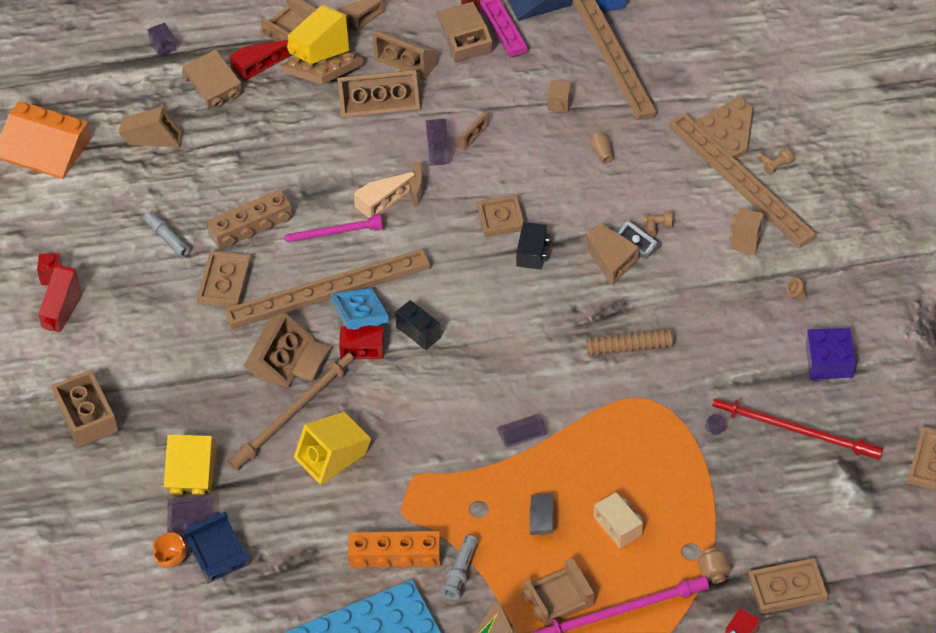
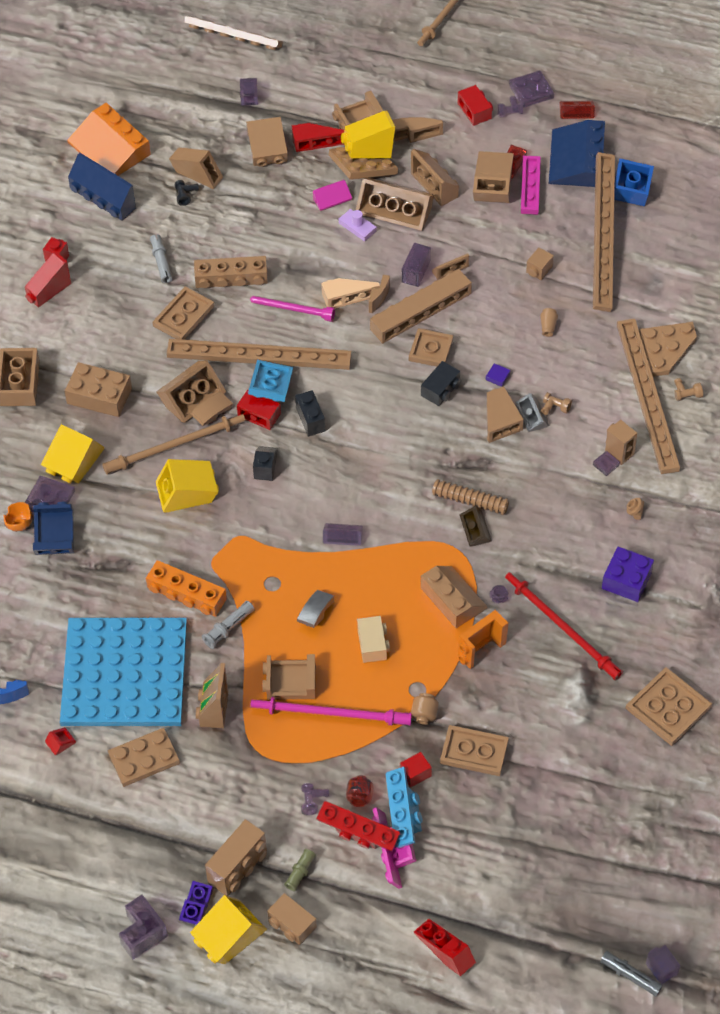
camera: 25 degrees right, 5 degrees up
none -> medium nougat brick [65,362,132,417]
none -> dark blue slope [68,153,136,221]
none -> black piece [174,180,199,206]
none -> black slope [253,446,278,481]
none -> dark pink slope [313,180,352,211]
none -> lavender tile [338,209,377,242]
none -> medium nougat brick [370,269,472,344]
none -> medium nougat slope [421,566,487,628]
none -> orange panel [457,610,509,669]
none -> dark brown slope [459,506,492,547]
none -> dark purple tile [486,363,510,387]
none -> clear purple tile [593,451,620,476]

